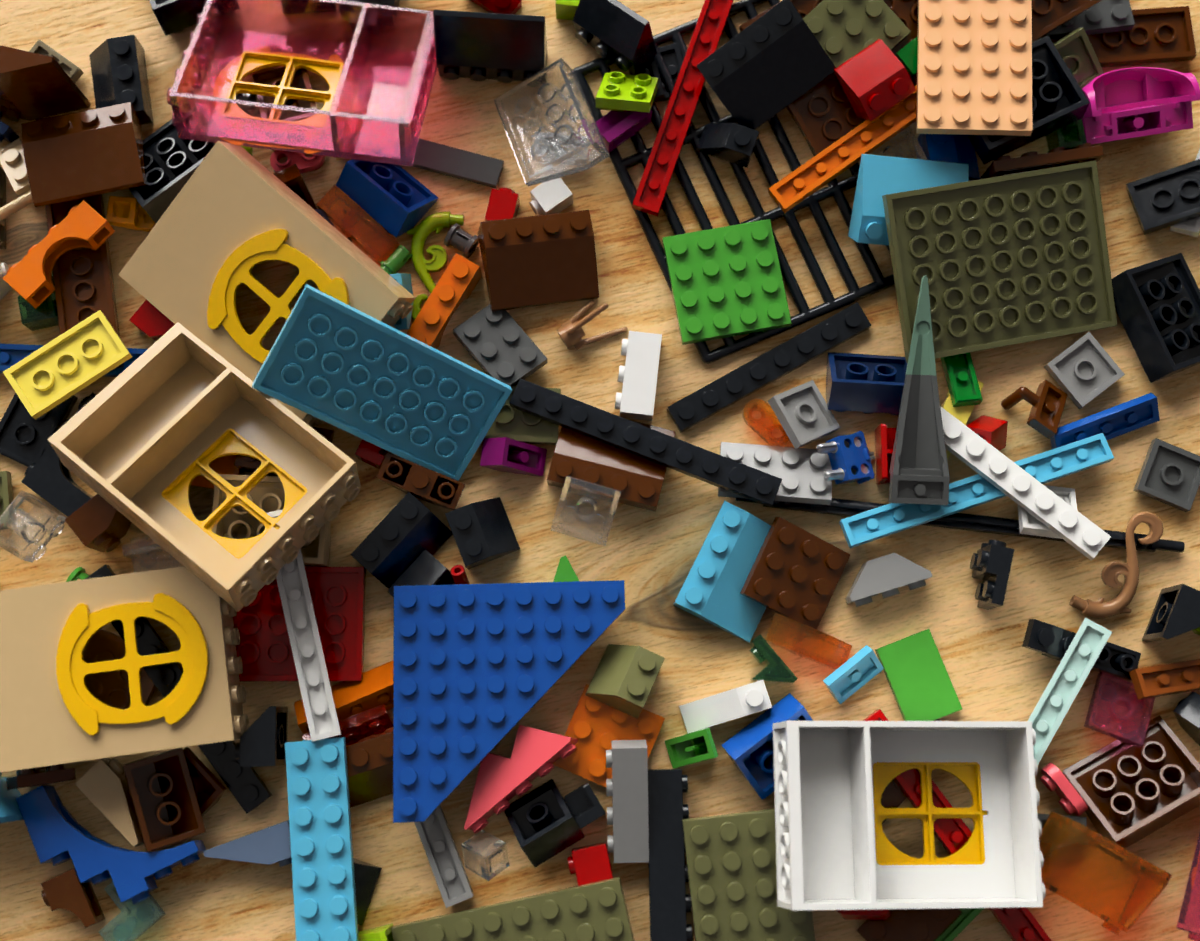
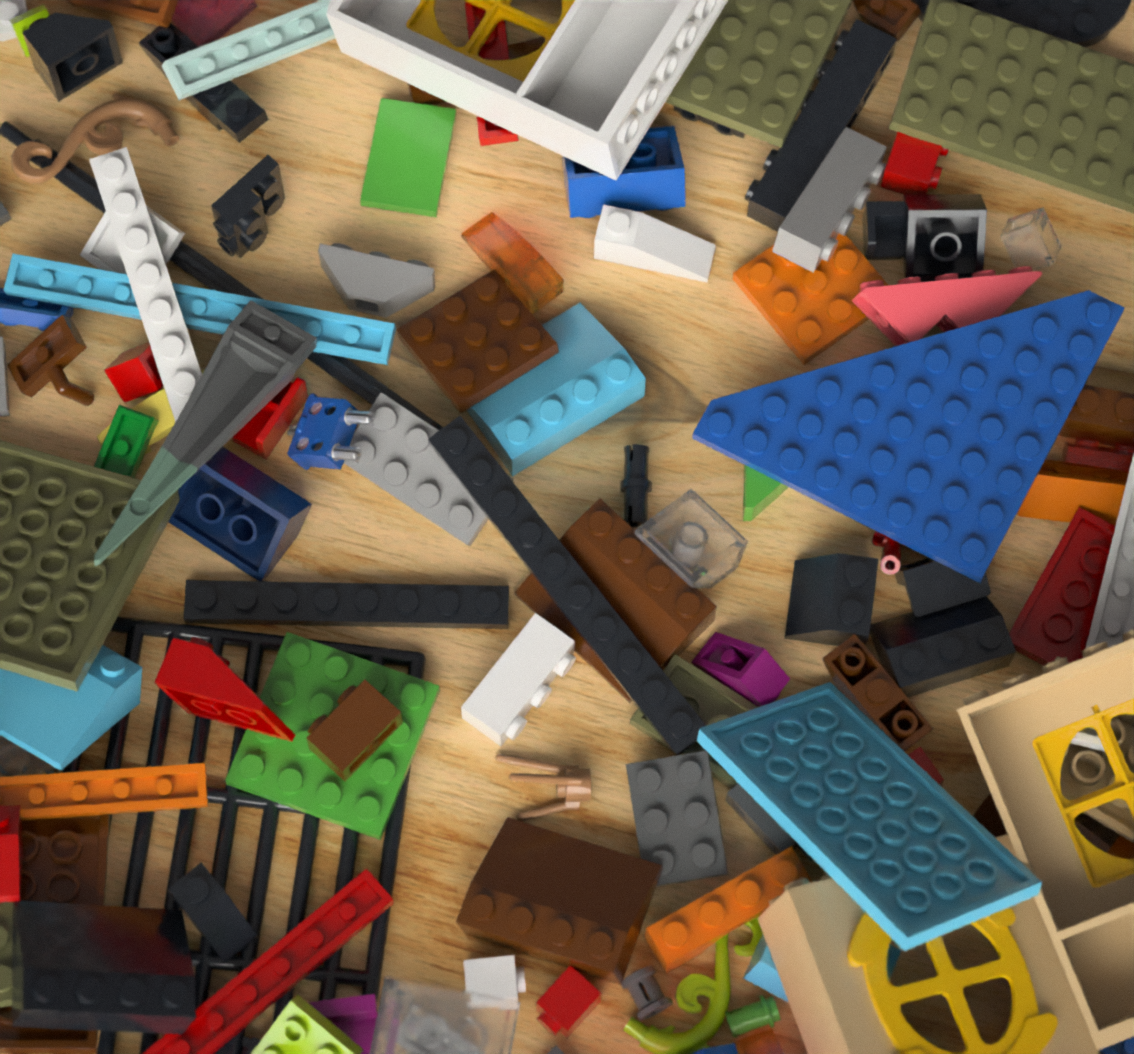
camera: 150 degrees left, 10 degrees down
light grey plate [414,805,474,908] -> none
olive slope [585,644,665,719] -> none
bright green slope [665,728,718,769] -> none
clear orange plate [743,399,790,446] -> none
clear green slope [749,635,798,683] -> none
light grey plate [768,380,840,449] -> none
medium azure plate [823,645,884,704] -> none
none -> red slope [154,637,296,742]
none -> reddish brown brick [306,679,403,782]
none -> black pin [620,444,652,528]

